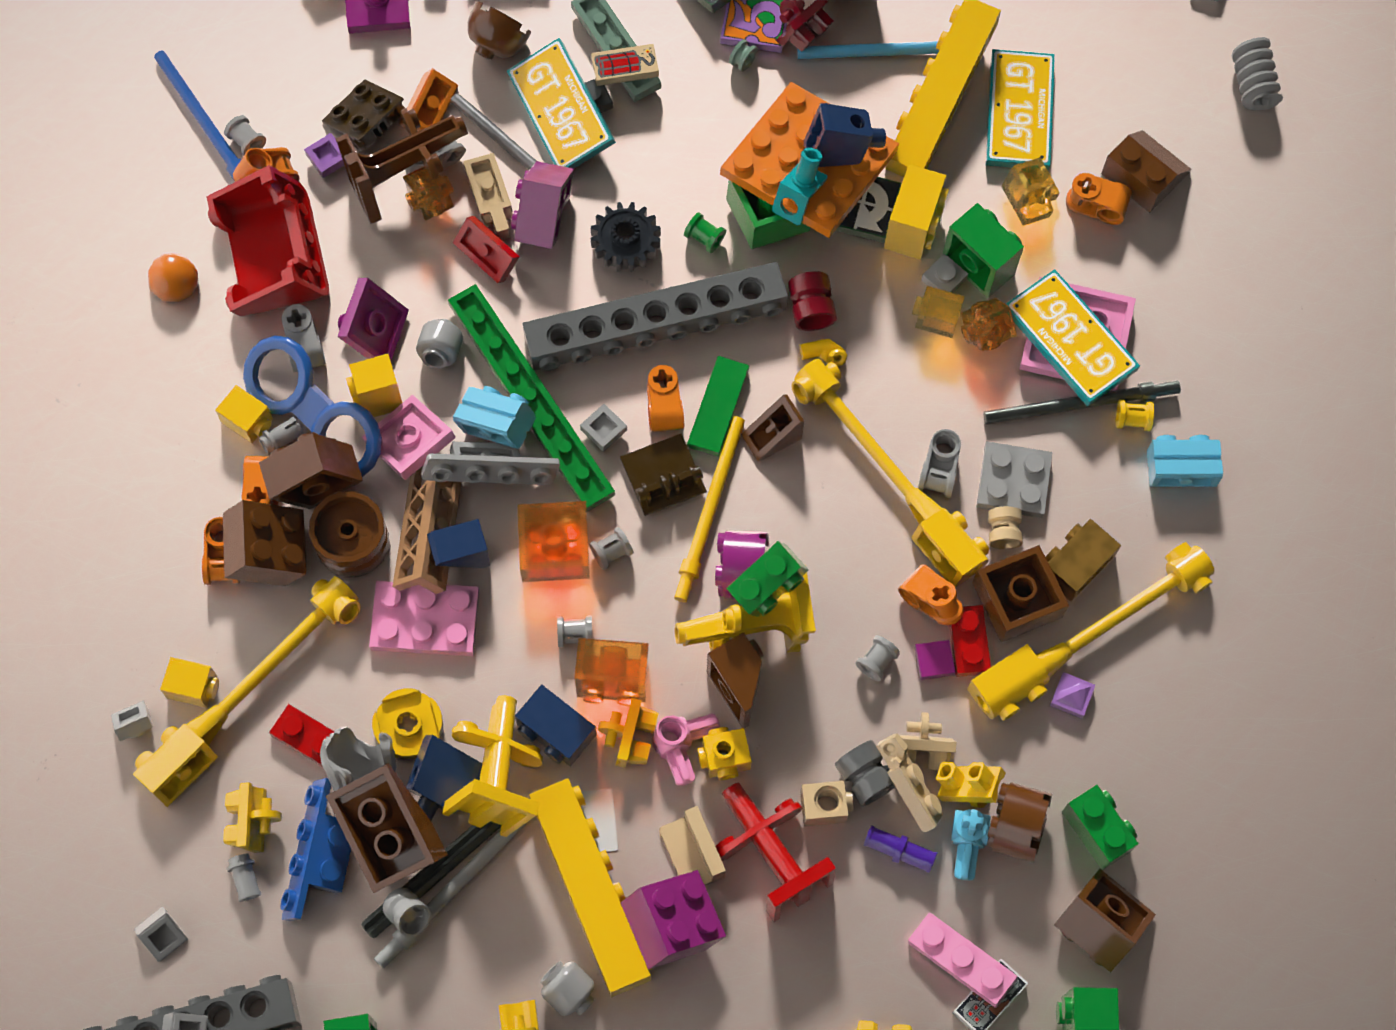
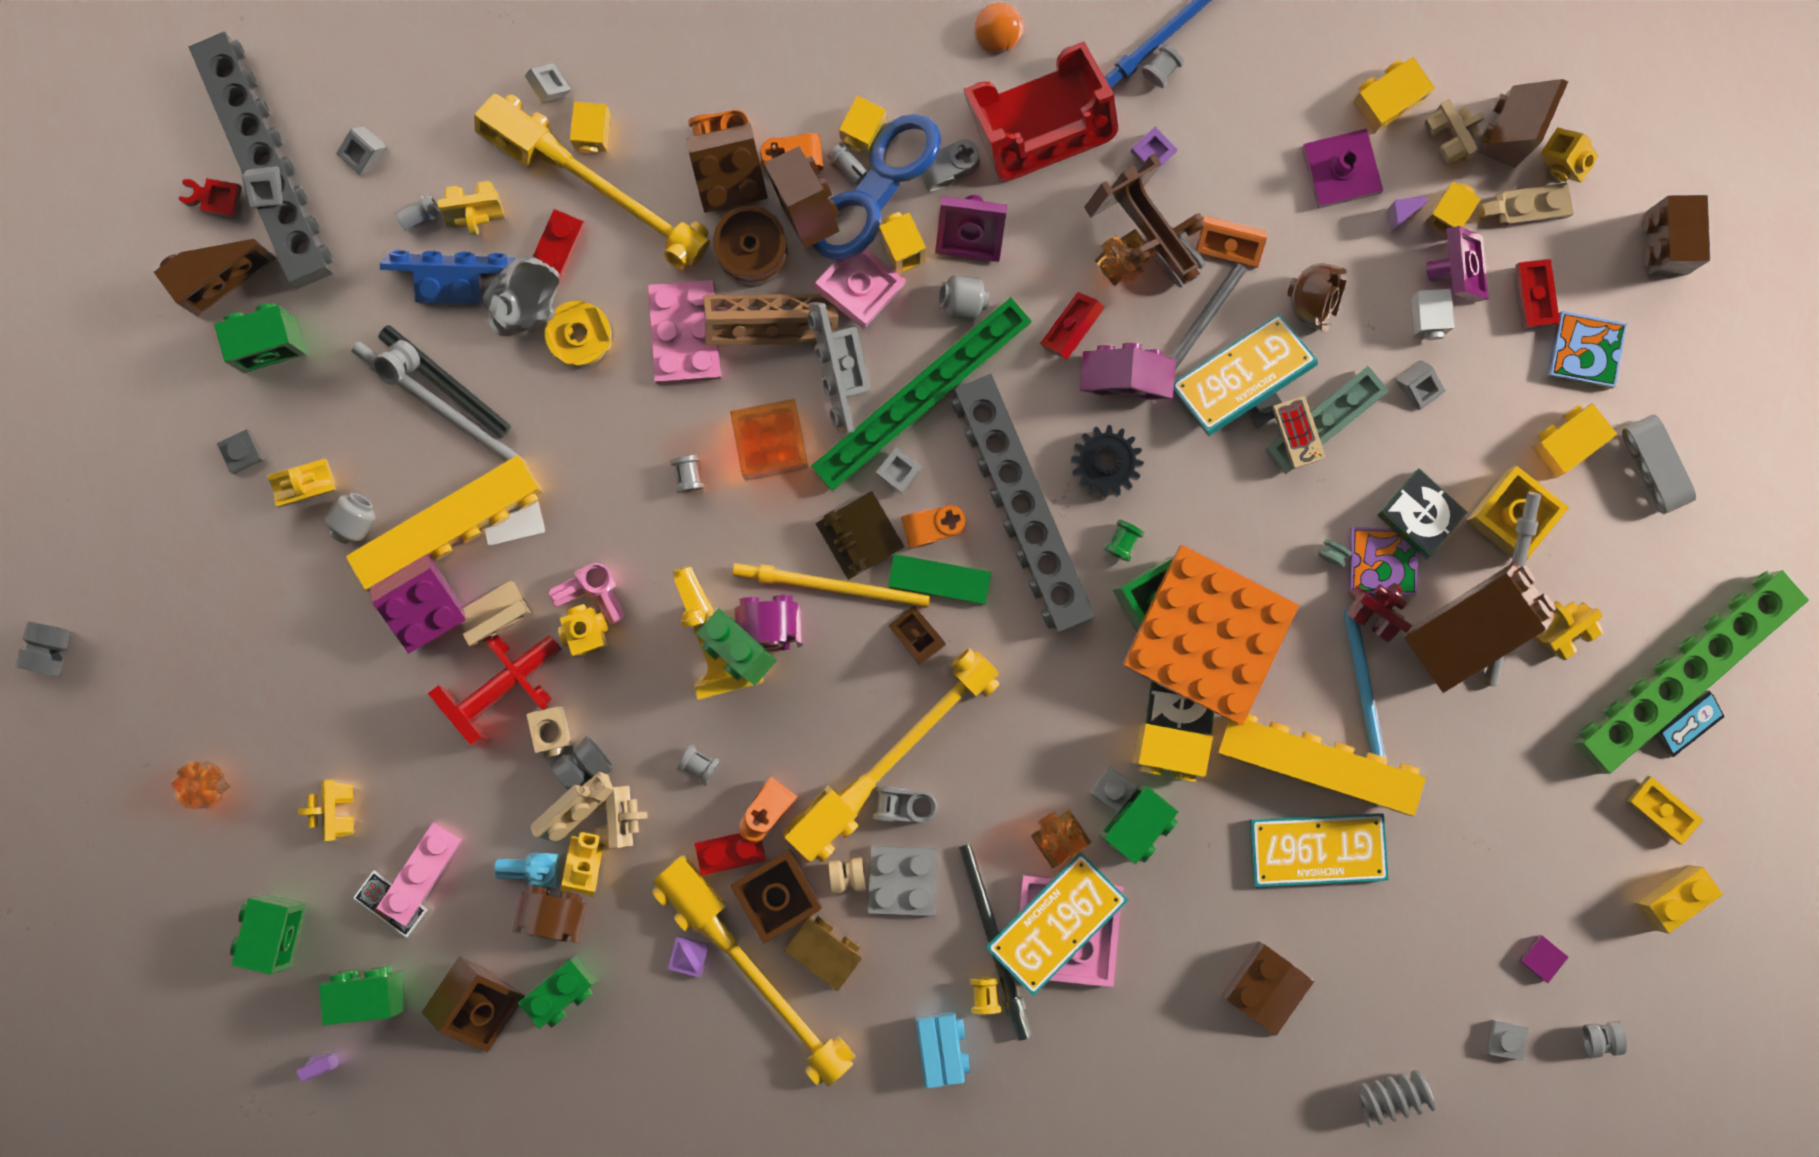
camera: 85 degrees right, 15 degrees up
orange piece [233,147,300,182] -> none
dark brown hinge [321,79,405,151] -> none
reddish brown slope [326,763,448,893] -> none
dark blue torso [406,735,482,821] -> none
dark blue slope [427,519,490,568] -> none
yellow piece [442,695,543,837] -> none
medium azure brick [453,386,536,449] -> none
tan hinge [463,152,513,240] -> none
dark blue brick [515,684,597,767] -> none
clear orange brick [574,638,649,706] -> none
light grey bush [589,527,634,570] -> none
yellow hips [598,698,658,768] -> none
reddish brown slope [706,632,764,728] -> none
teal bracket [772,148,827,225] -> none
dark red wheel [788,271,837,331] -> none
yellow arm [799,339,847,367] -> none
dark blue torso [804,103,886,167] -> none
dark purple pin [863,825,938,873] -> none
clear yellow brick [912,286,965,338] -> none
magenta tile [914,640,955,680] -> none
clear yellow brick [1001,158,1060,226] -> none
orange piece [1066,173,1132,225] -> none

